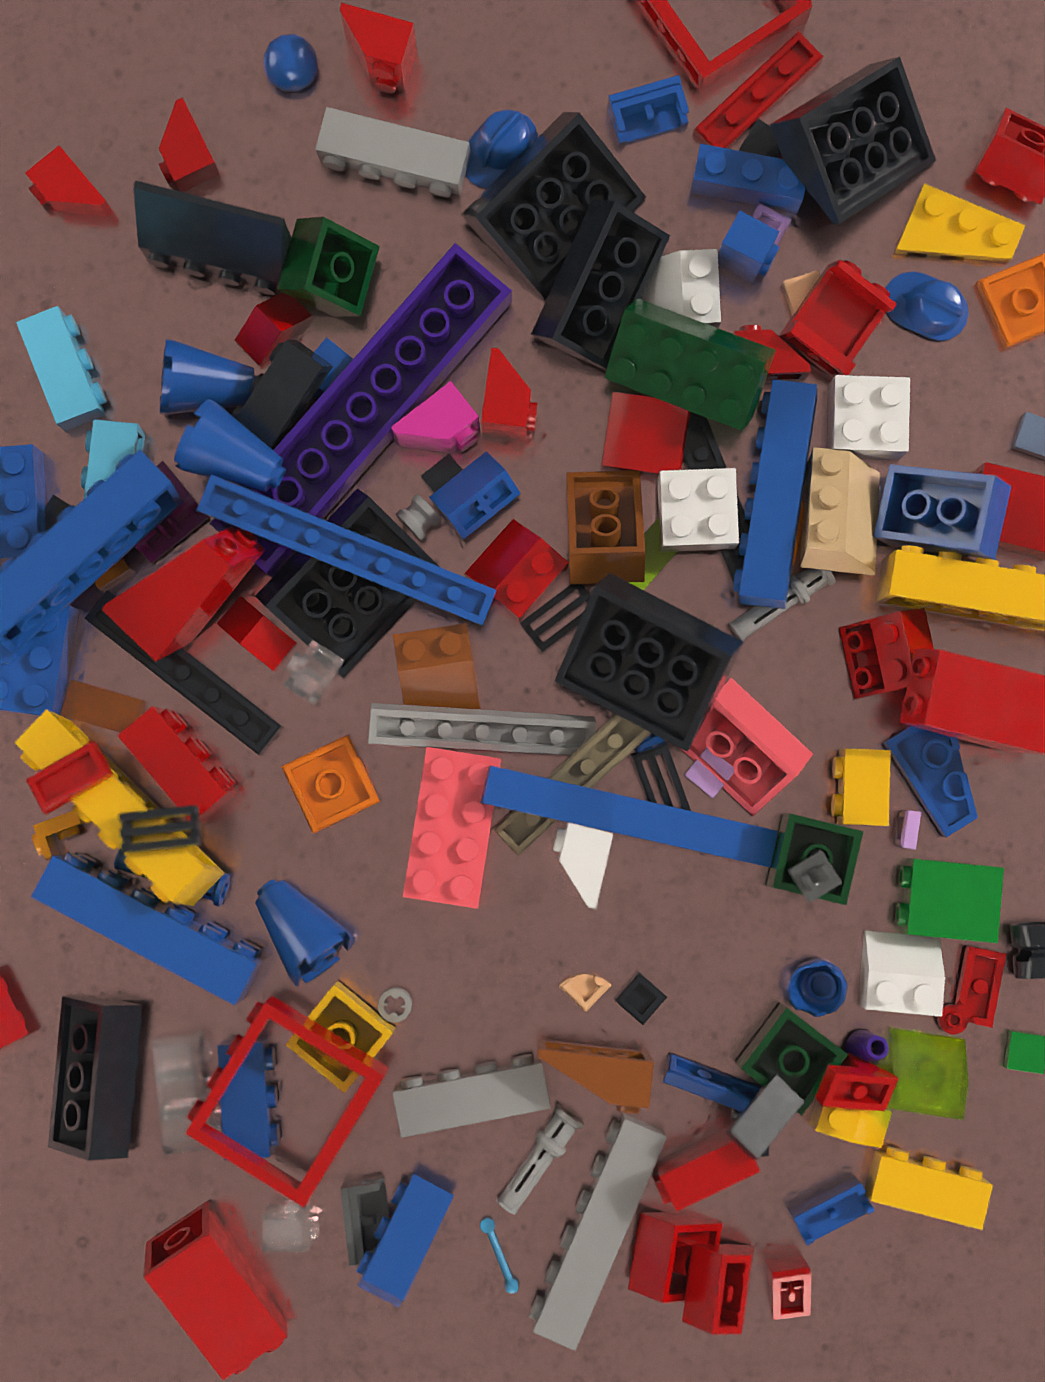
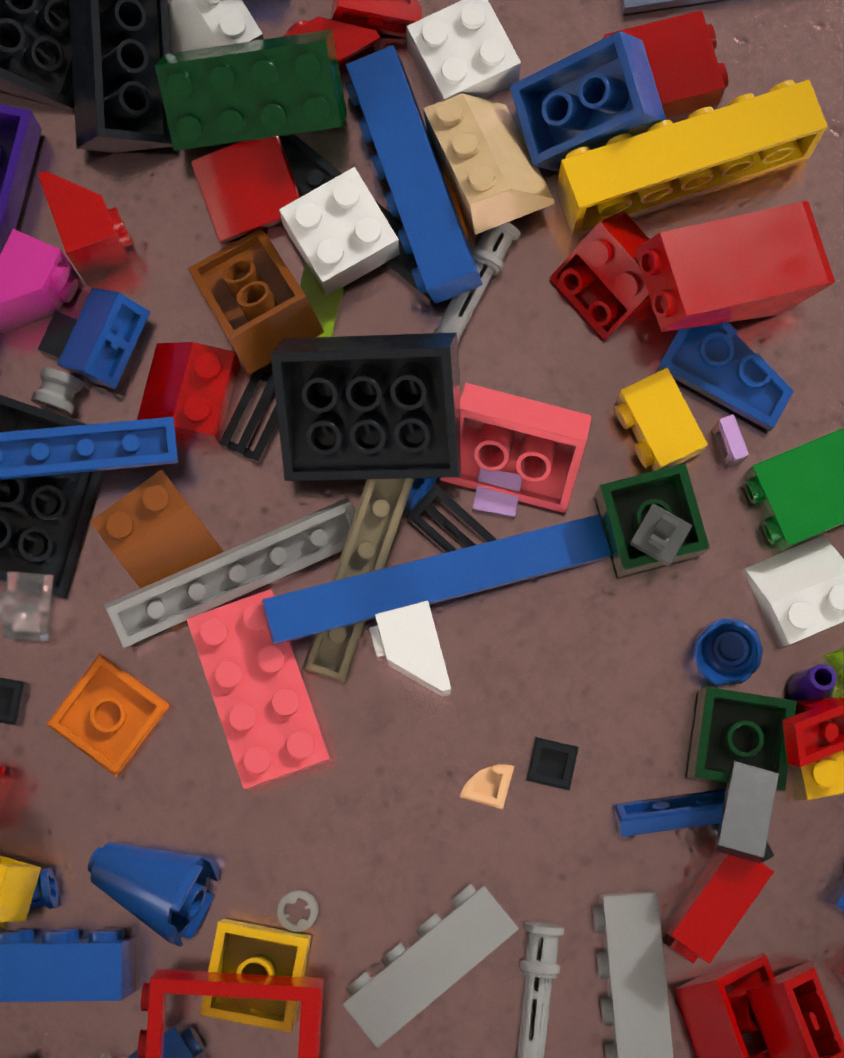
camera: 25 degrees left, 5 degrees down
dark orange slope [537,1040,654,1114] -> none

